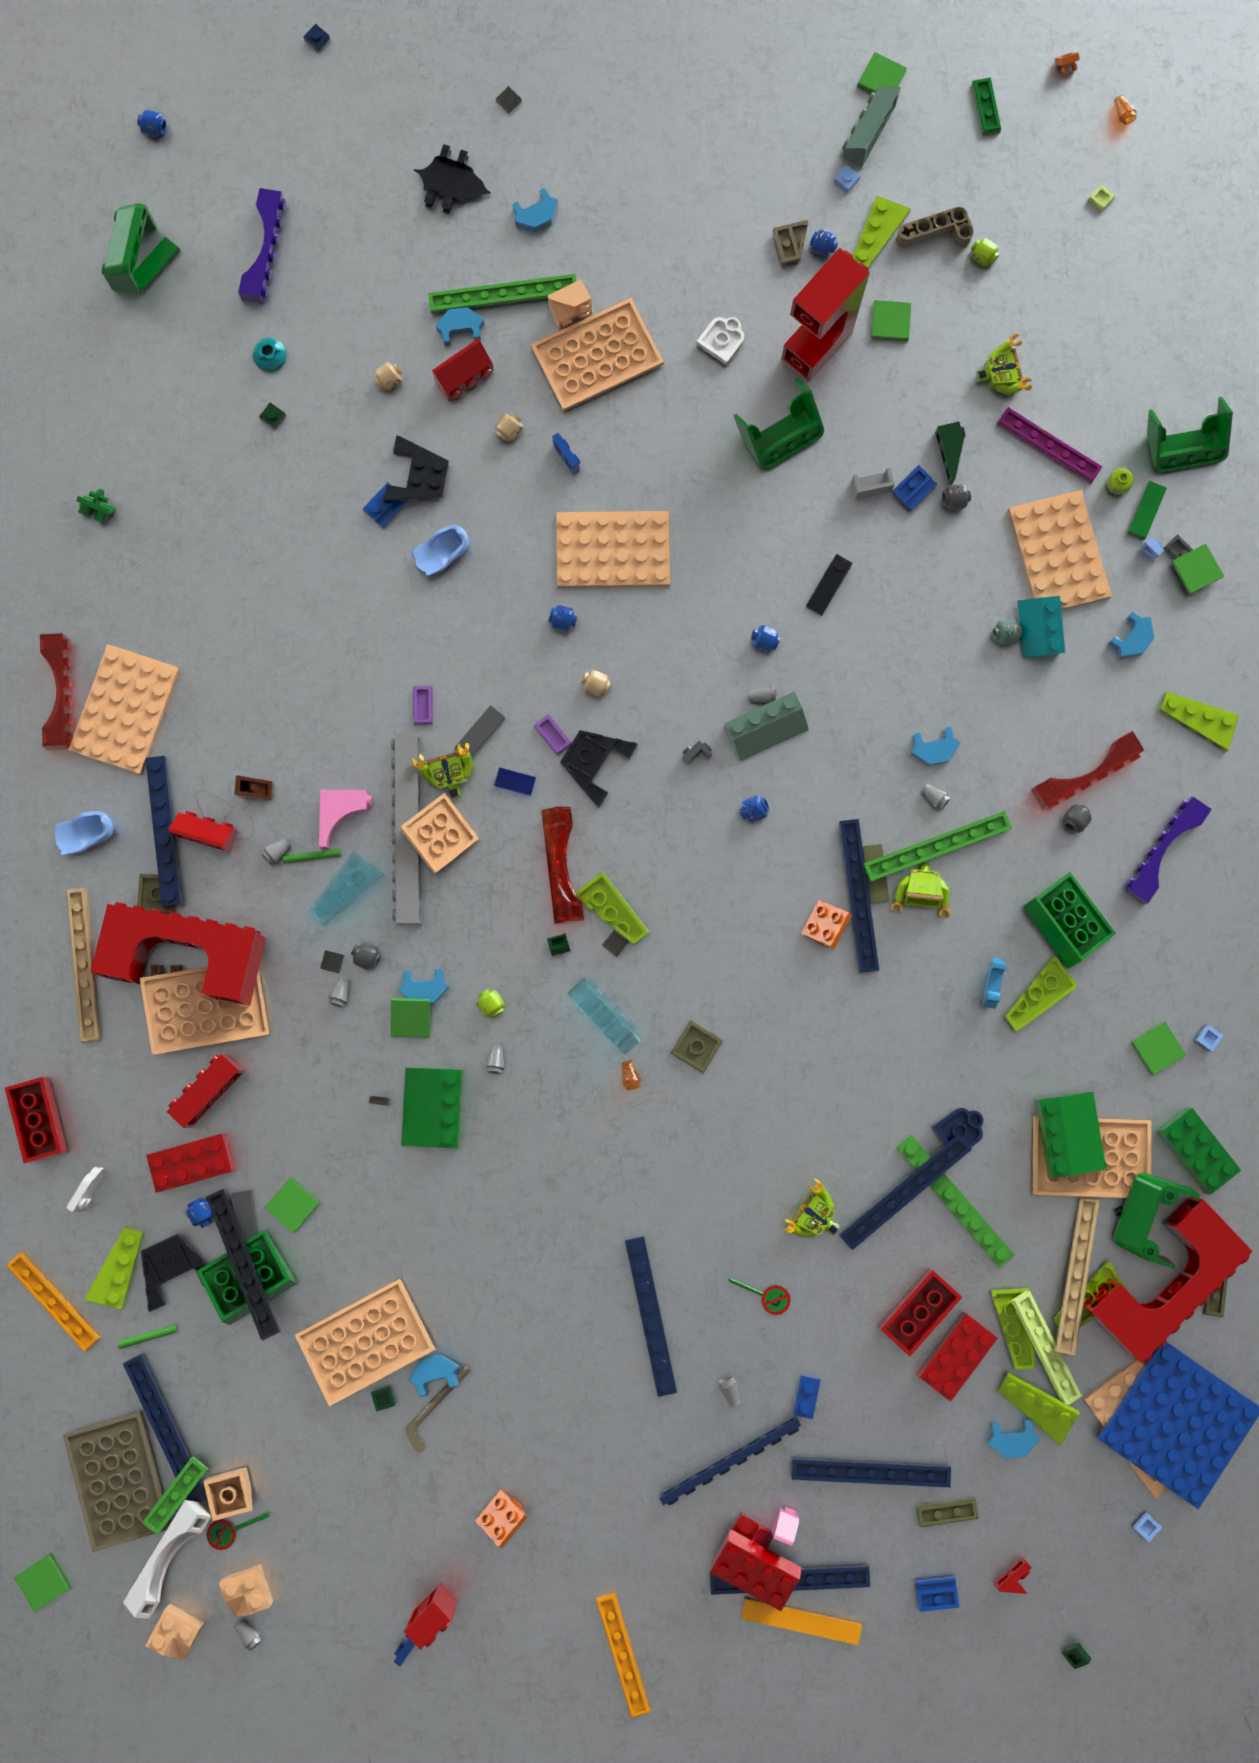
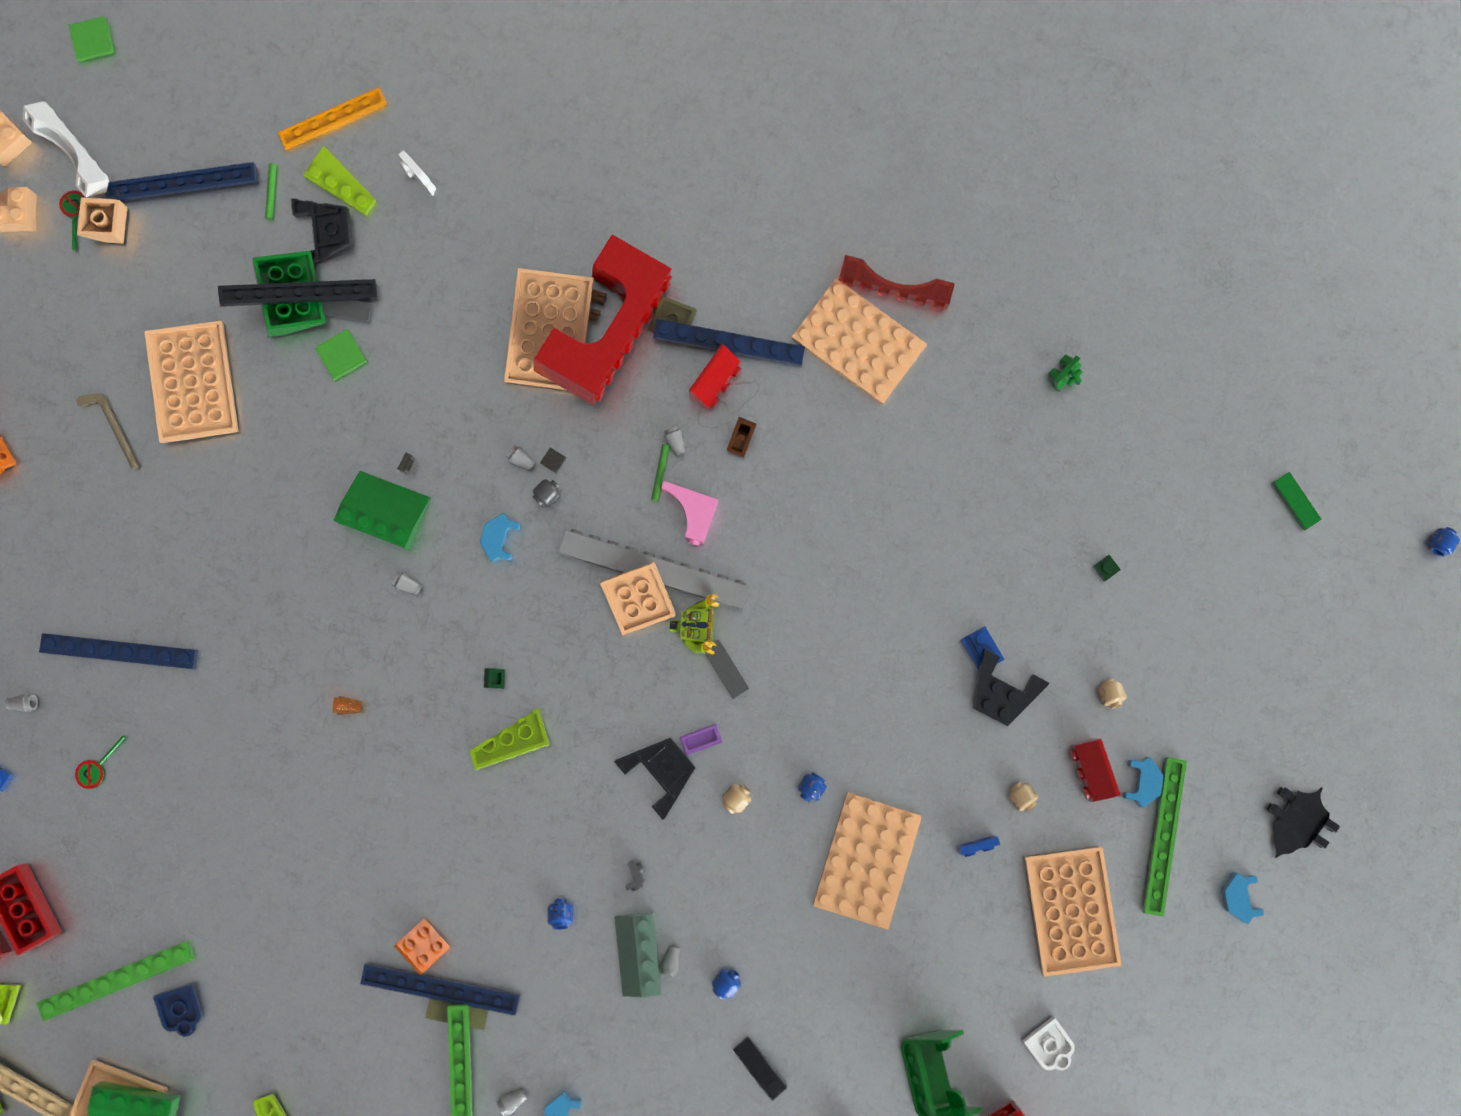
camera: 105 degrees right, 0 degrees up
red brick [5,1077,68,1163] -> none
light blue hair [54,811,114,856] -> none
dark tan plate [63,1411,170,1552] -> none
tan tile [66,888,101,1043] -> none
green windscreen [102,203,157,295] -> none
bright green plate [142,1456,209,1535] -> none
red brick [146,1133,236,1193] -> none
red brick [167,1054,245,1128] -> none
blue head [186,1197,213,1228] -> none
dark purple arch [238,188,286,304] -> none
teal piece [252,337,287,372] -> none
clear light blue wedge [307,851,384,925] -> none
dark green plate [371,1386,396,1412] -> none
bright green tile [391,998,430,1038] -> none
dark azure piece [409,1355,460,1397] -> none
light blue hair [412,525,469,576] -> none
medium lavender tile [413,686,433,725] -> none
lime head [476,989,505,1019] -> none
clear blue tile [494,767,536,796] -> none
clear smoke tile [496,86,522,114] -> none
clear red arch [541,806,584,924] -> none
light nougat slope [548,279,592,329] -> none
clear light blue wedge [568,977,642,1055] -> none
clear smoke tile [602,930,629,957] -> none
olive tile [671,1020,723,1073] -> none
torso [781,1179,840,1238] -> none
dark blue plate [839,1134,972,1250] -> none
lime torso [891,862,951,918] -> none
dark azure piece [983,957,1007,1009] -> none

